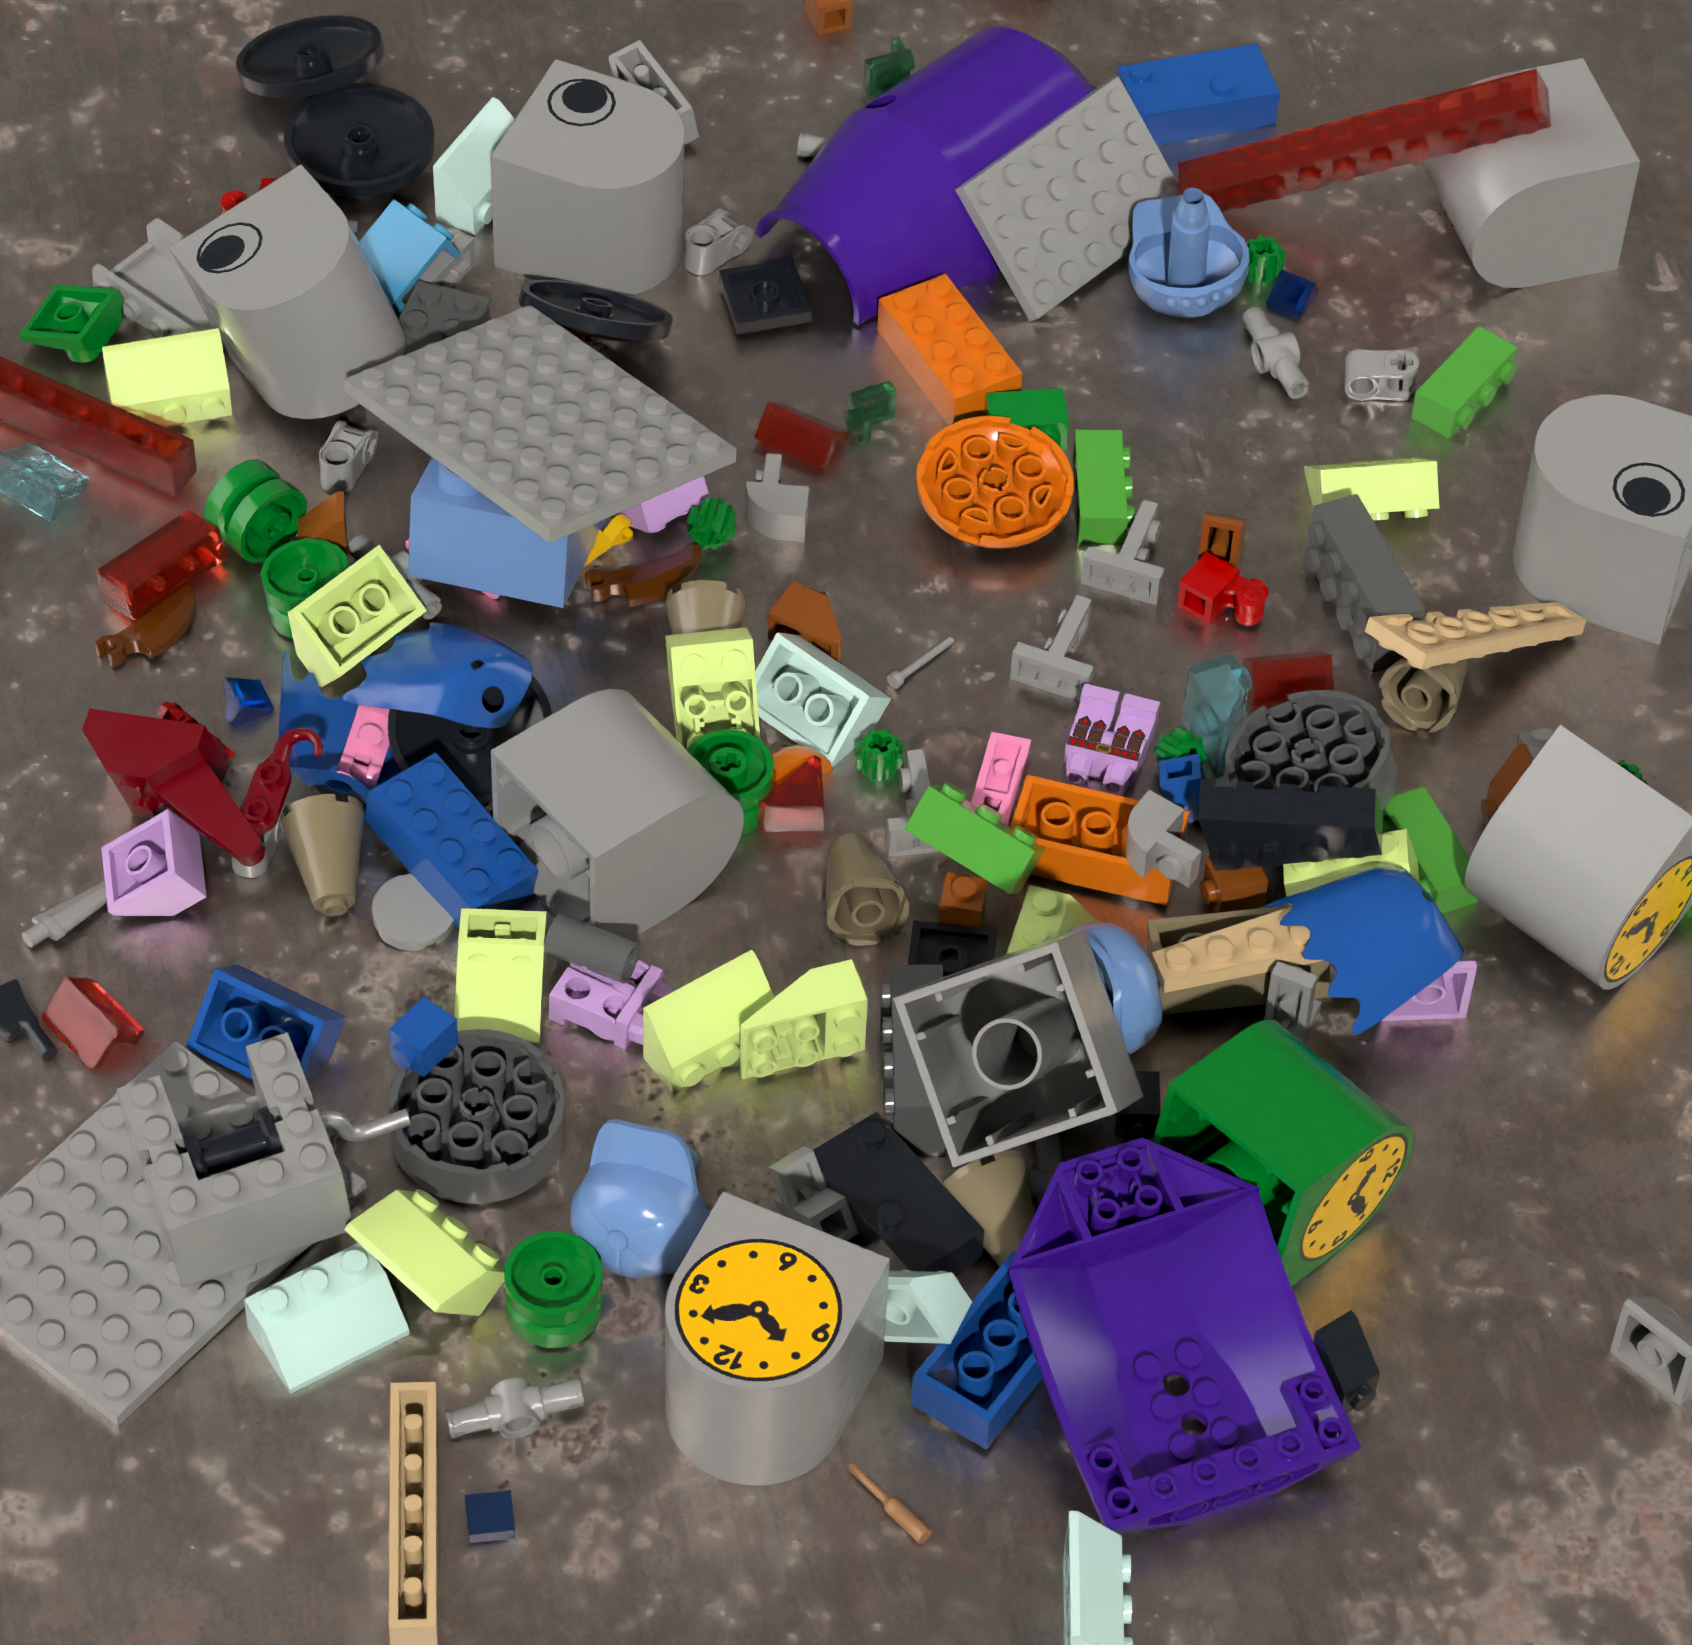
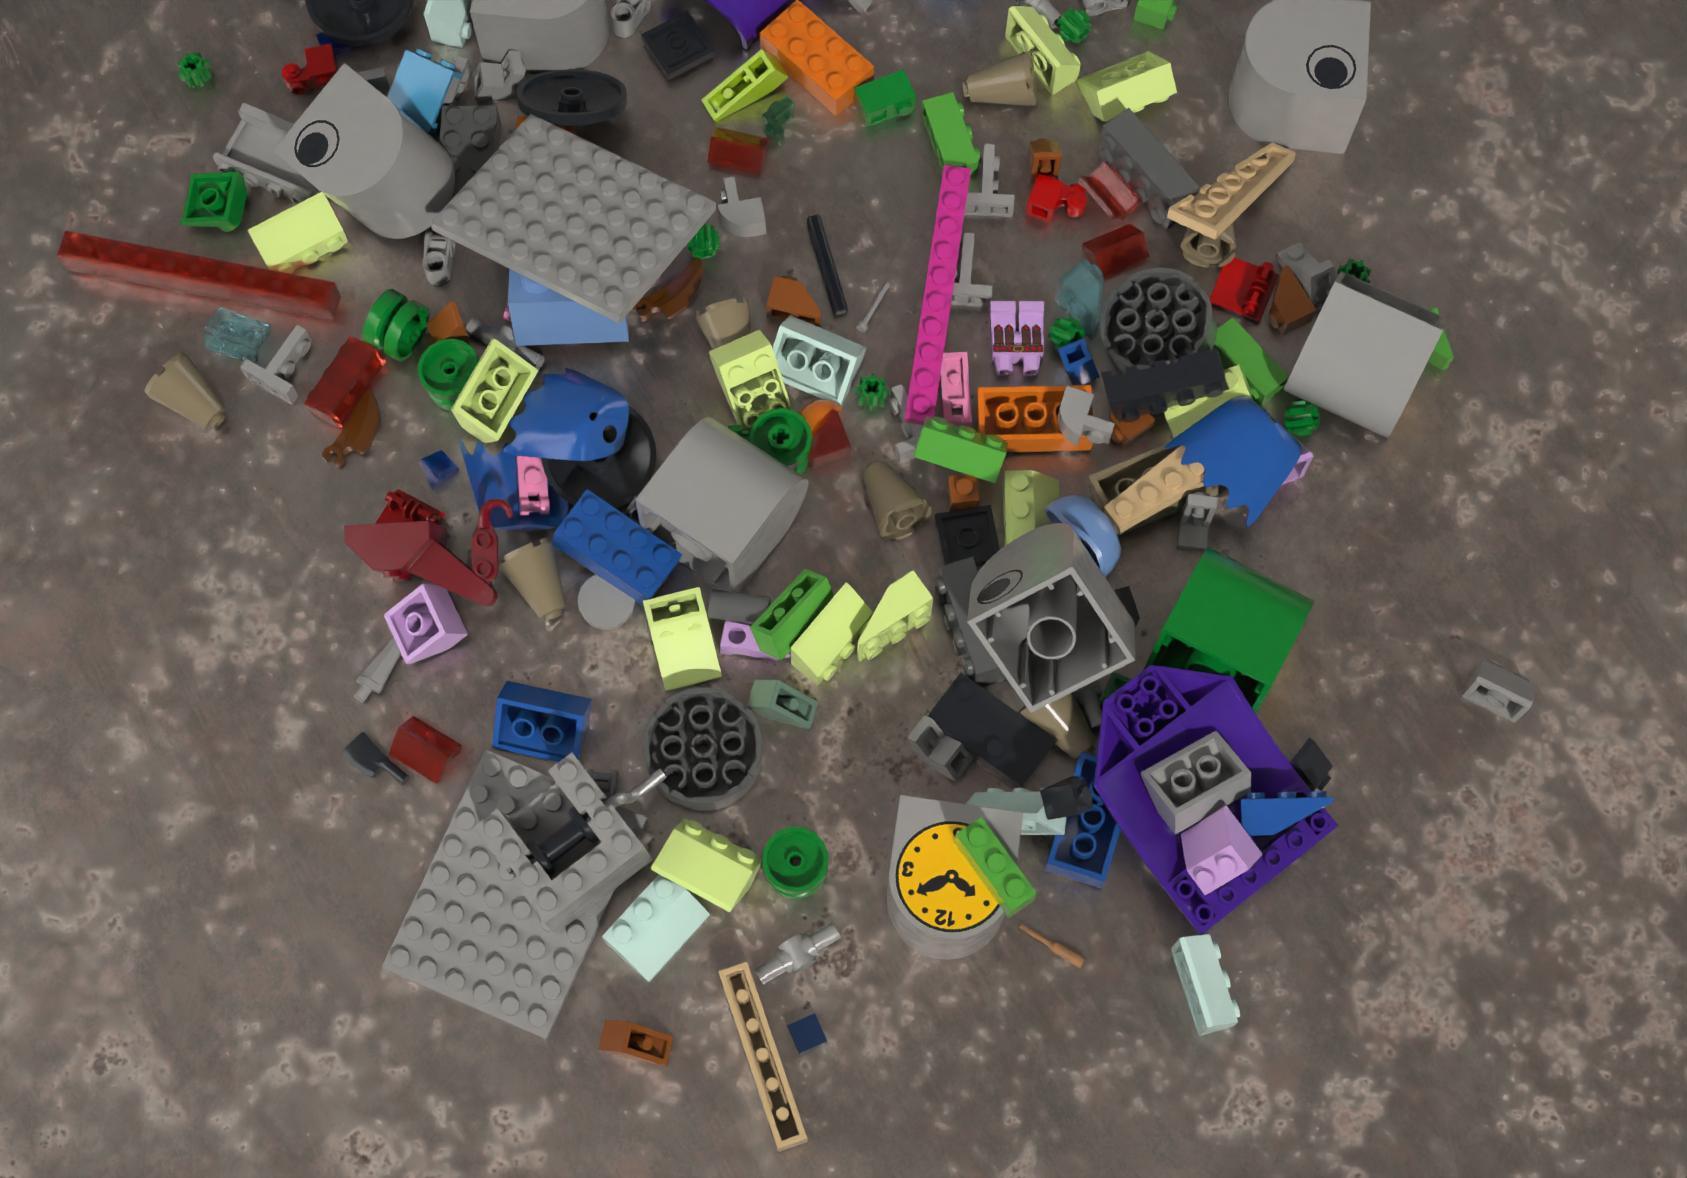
camera: 15 degrees left, 20 degrees up
blue brick [389,996,458,1077] -> none
medium blue piece [570,1119,710,1279] -> none
orange brick [916,416,1074,549] -> none
none -> green gear [177,52,212,88]
none -> light grey bracket [240,325,312,405]
none -> light grey brick [472,50,525,101]
none -> dark orange slope [598,1020,674,1067]
none -> lime slope [701,49,789,122]
none -> sand green slope [746,680,818,729]
none -> bright green brick [750,568,834,660]
none -> black axle [807,214,848,316]
none -> dark pink plate [905,165,971,425]
none -> bright green brick [954,817,1037,918]
none -> dark tan cone [963,51,1038,106]
none -> yellowish green slope [1005,6,1081,95]
none -> black slope [1040,776,1093,820]
none -> green gear [1057,8,1092,44]
none -> clear red panel [1078,161,1142,220]
none -> light grey slope [1141,731,1251,834]
none -> lavender slope [1181,805,1262,895]
none -> red hinge [1209,257,1279,322]
none -> blue slope [1241,791,1334,836]
none -> green gear [1284,400,1320,436]

